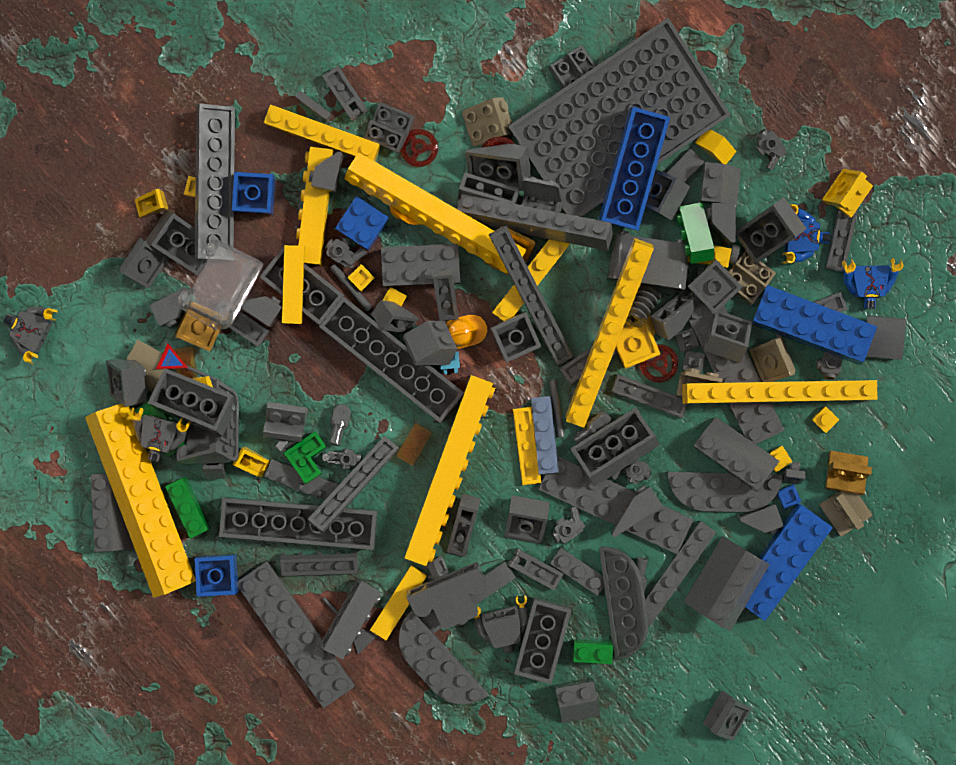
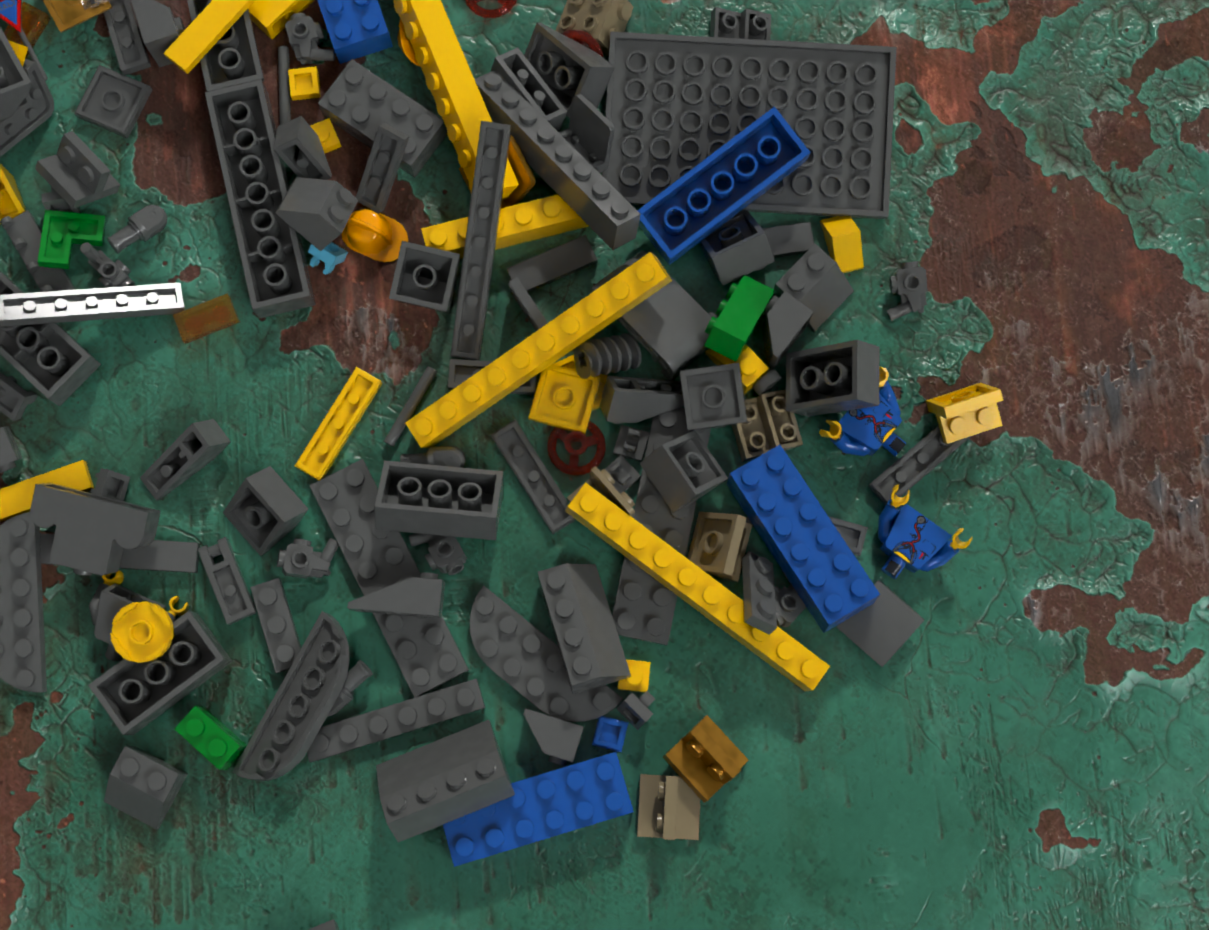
camera: 35 degrees right, 10 degrees down
yellow brick [405,375,495,566] -> none
sand blue plate [531,396,559,475] -> none
yellow plate [811,406,839,433] -> none
none -> dark grey tile [74,65,152,139]
none -> yellow tile [110,601,174,663]
none -> dark grey tile [507,235,598,293]
none -> dark grey tile [508,276,547,331]
none -> dark grey plate [742,551,777,635]

